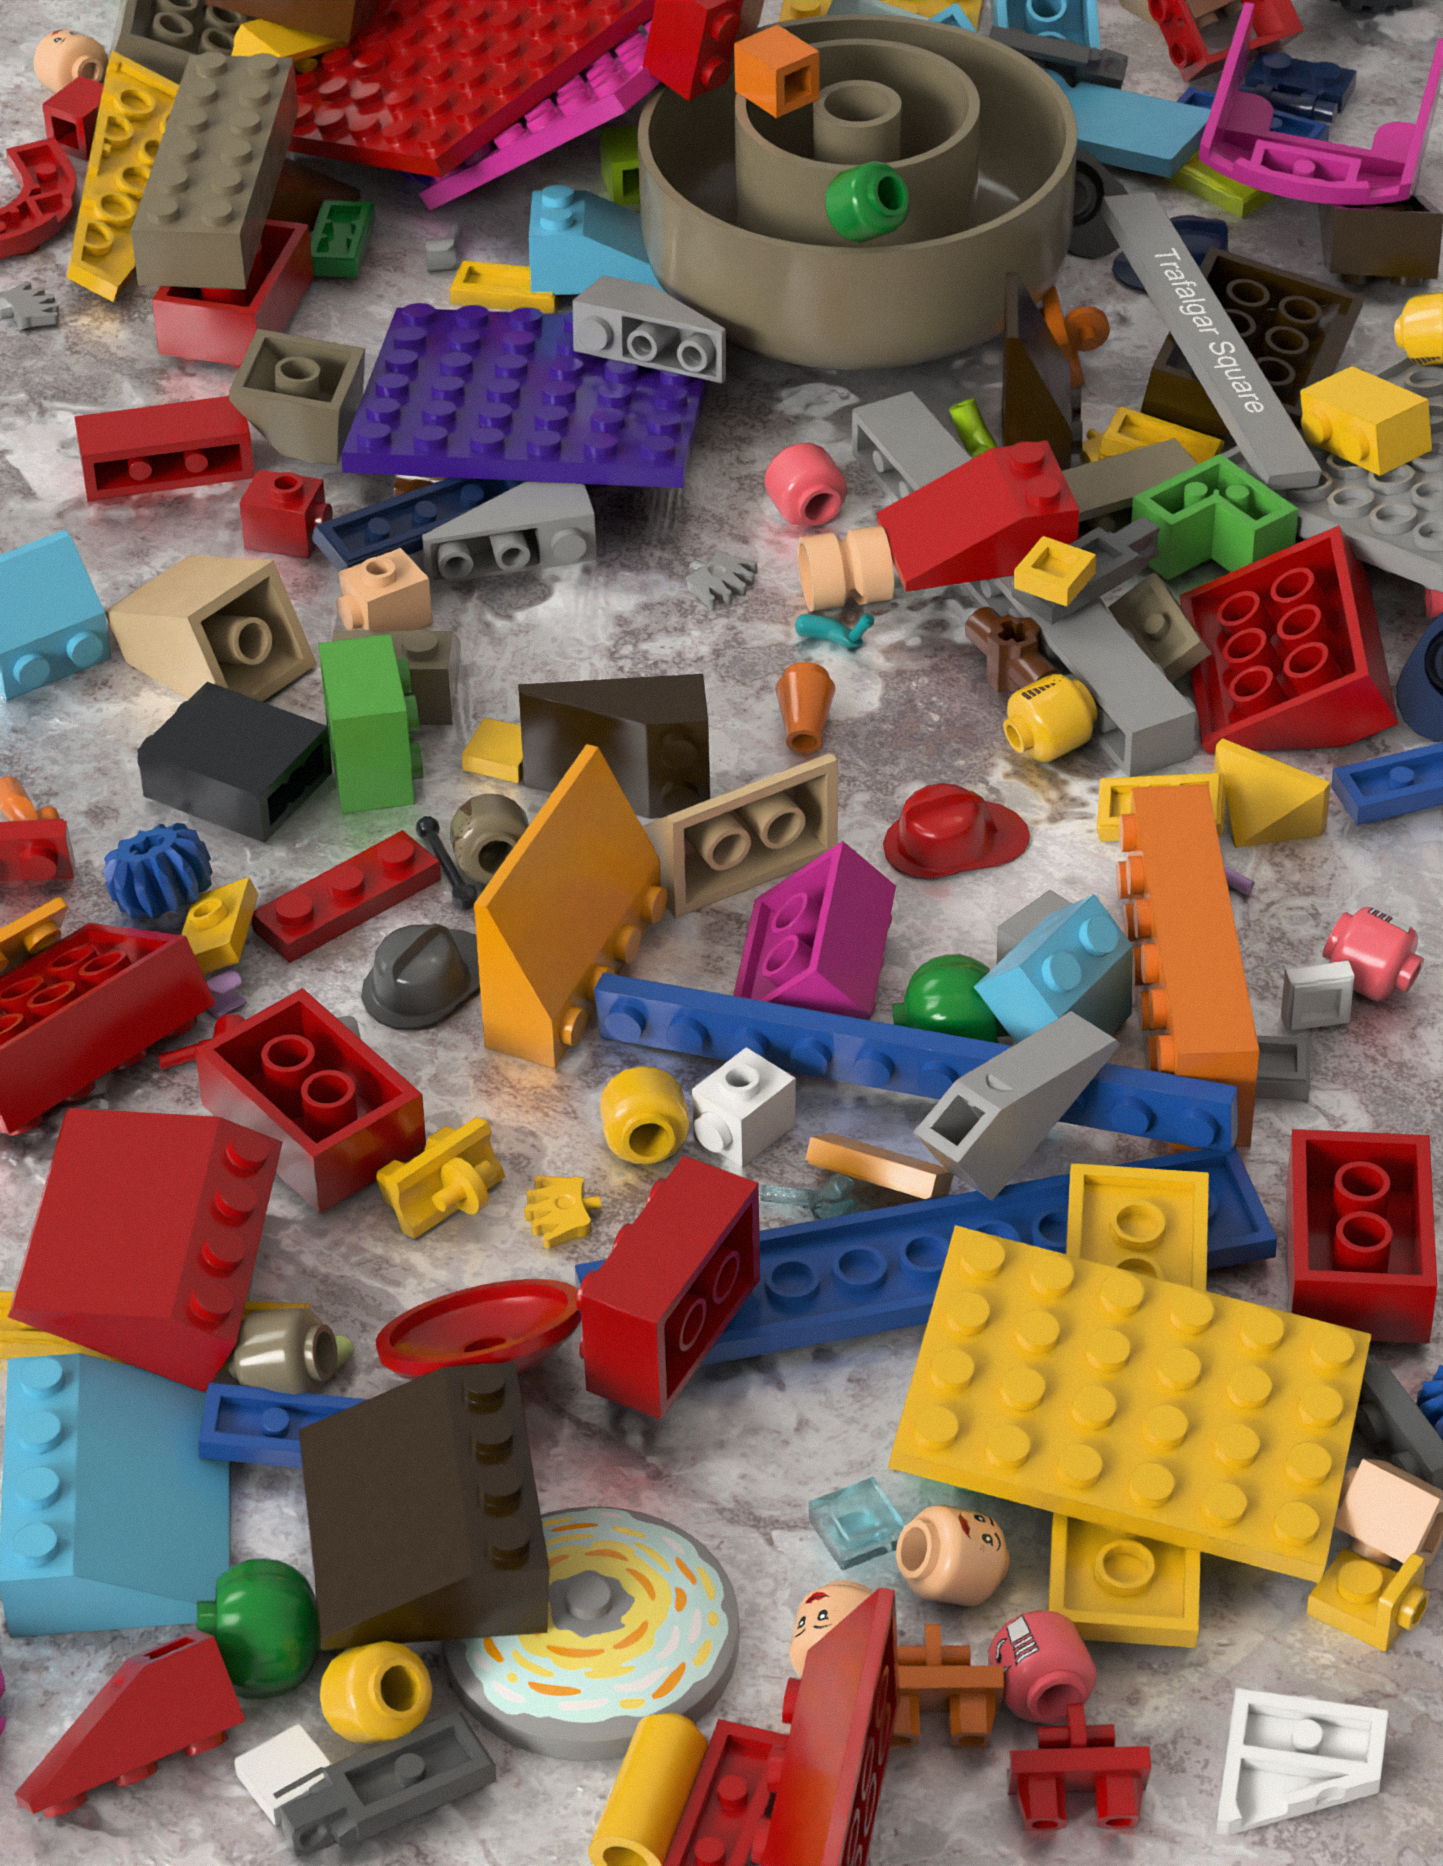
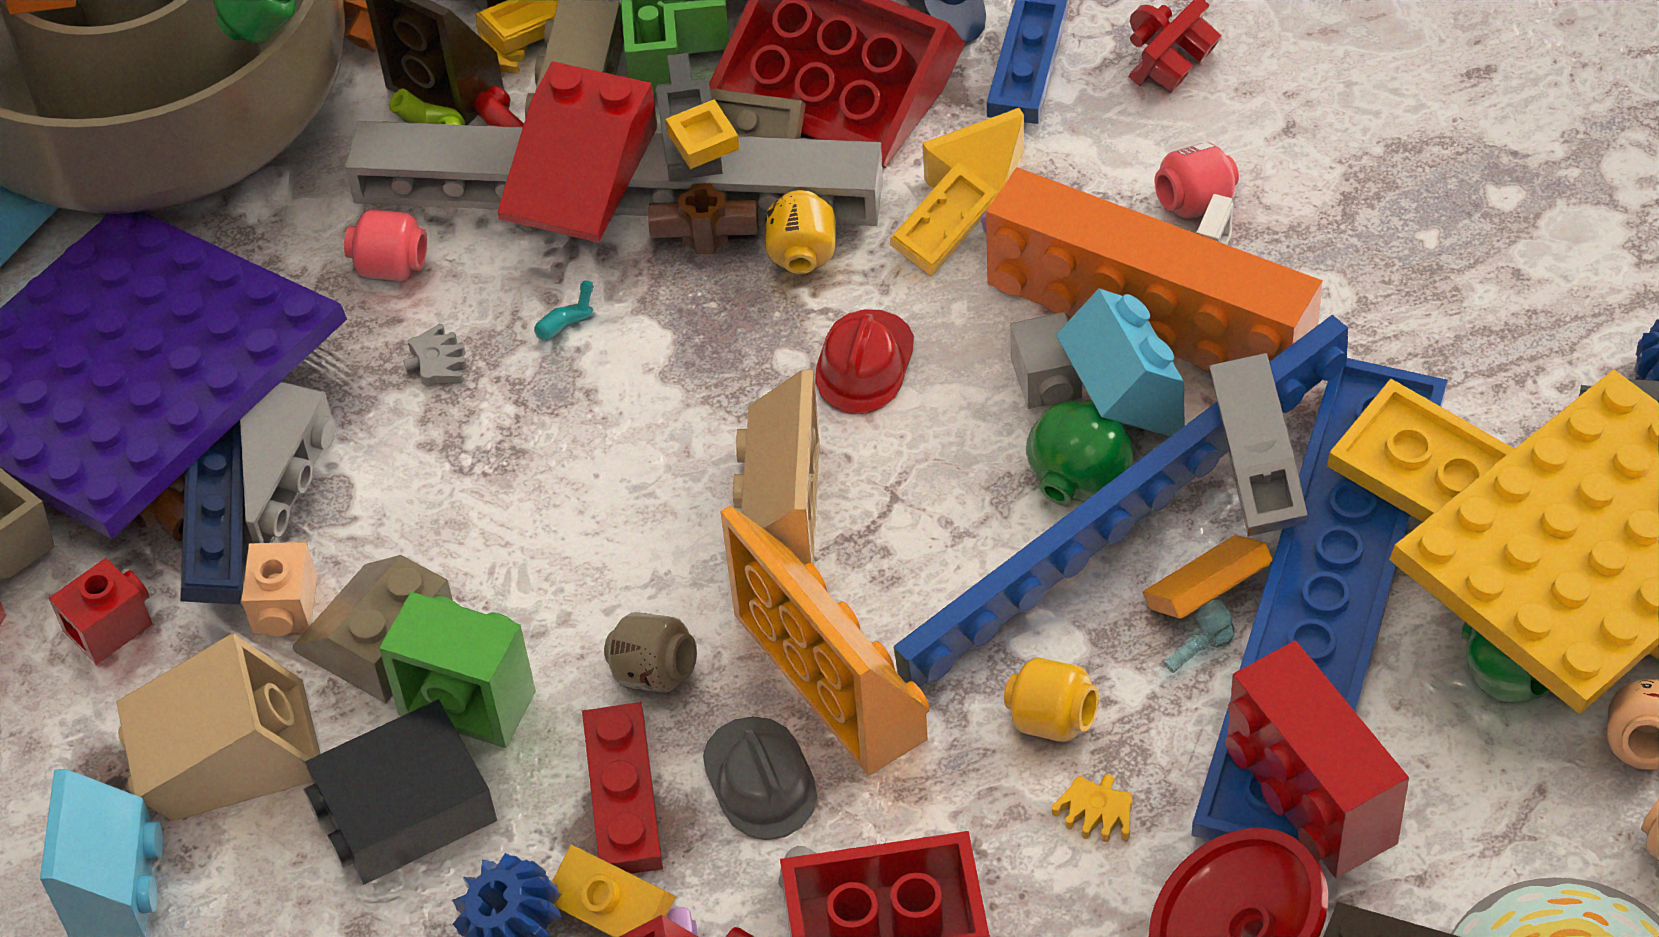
camera: 55 degrees left, 10 degrees up
yellow hips [376,1117,506,1239] -> none
black hinge [415,816,477,910] -> none
yellow tile [461,717,524,783] -> none
dark brown slope [518,674,710,819] -> none
light grey slope [572,275,726,383] -> none
white brick [692,1047,796,1168] -> none
dark pink slope [733,841,896,1020] -> none
orange cone [776,662,835,753] -> none
light nougat wheel [798,525,894,612] -> none
clear light blue plate [809,1477,906,1571] -> none
red brick [1286,1129,1437,1344] -> none

